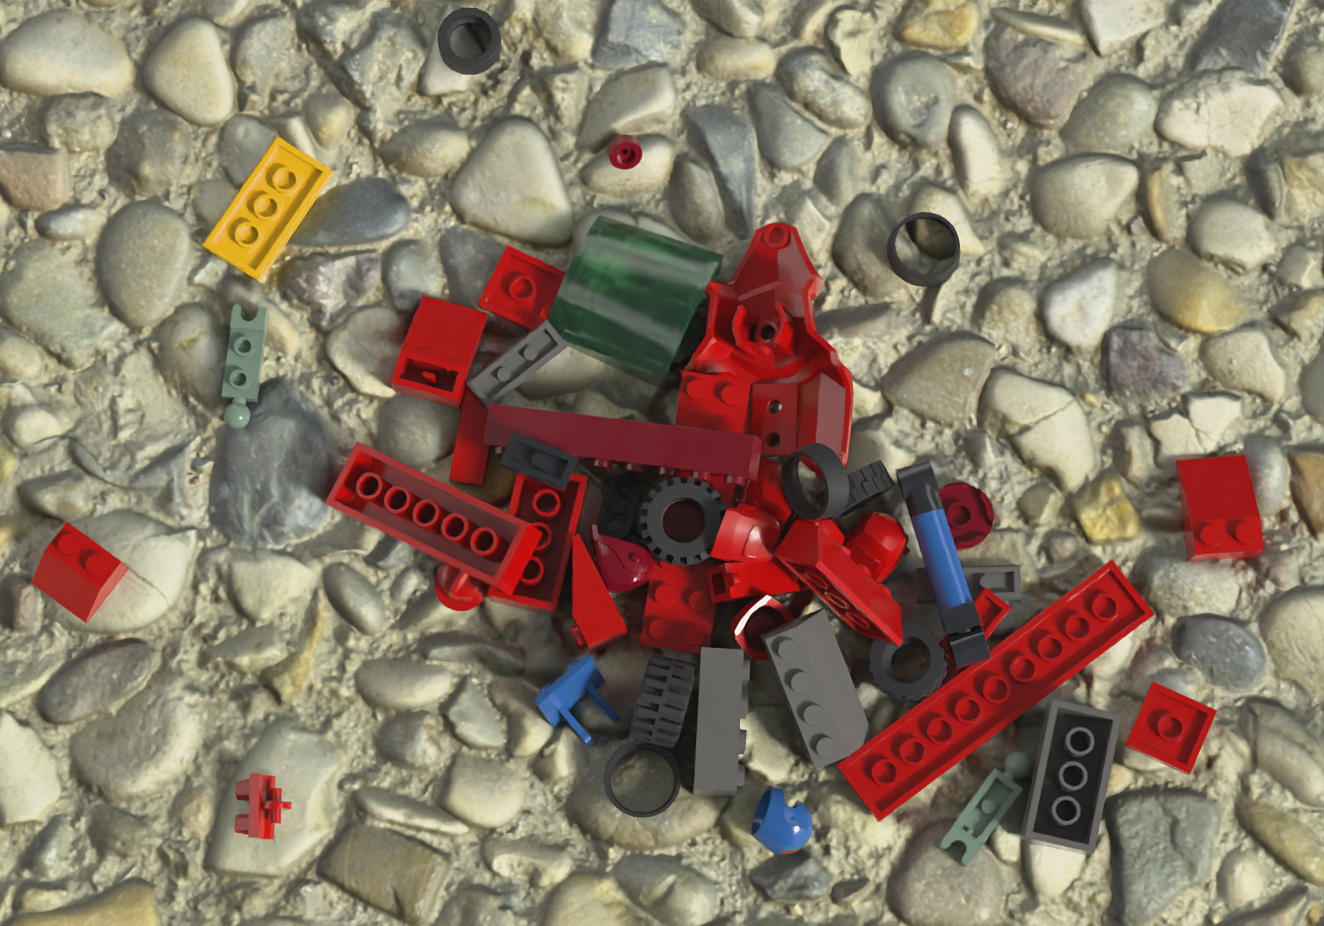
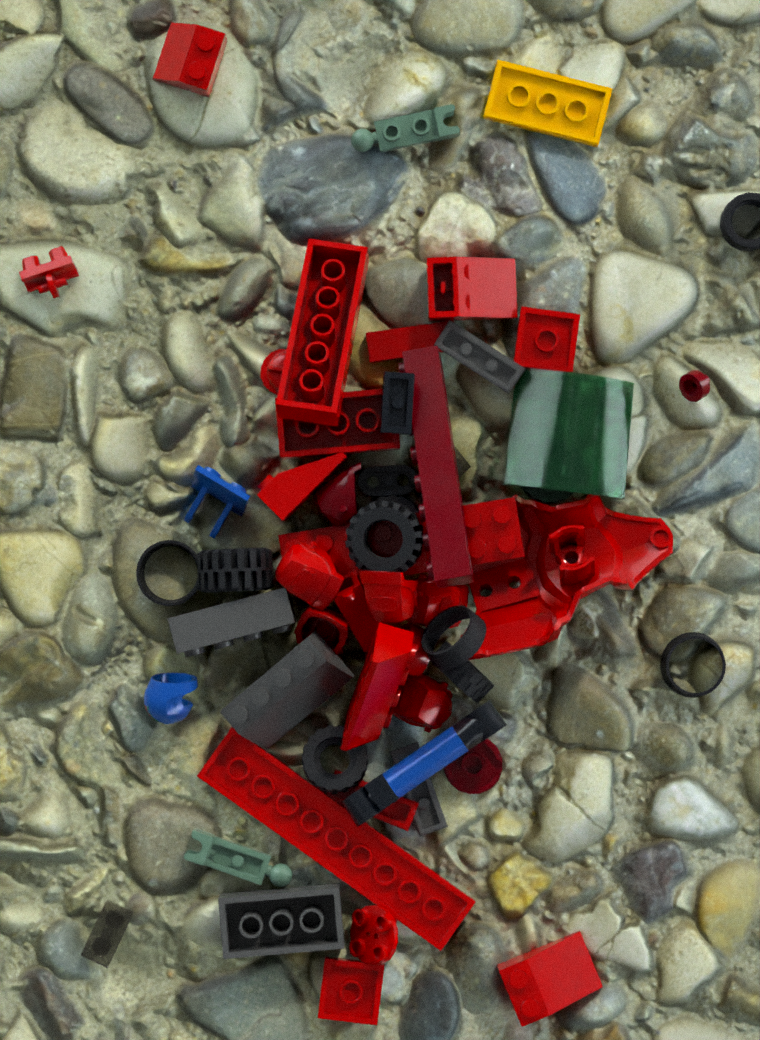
camera: 70 degrees right, 10 degrees up
none -> red helmet [275,541,344,611]
none -> red plate [349,905,398,965]

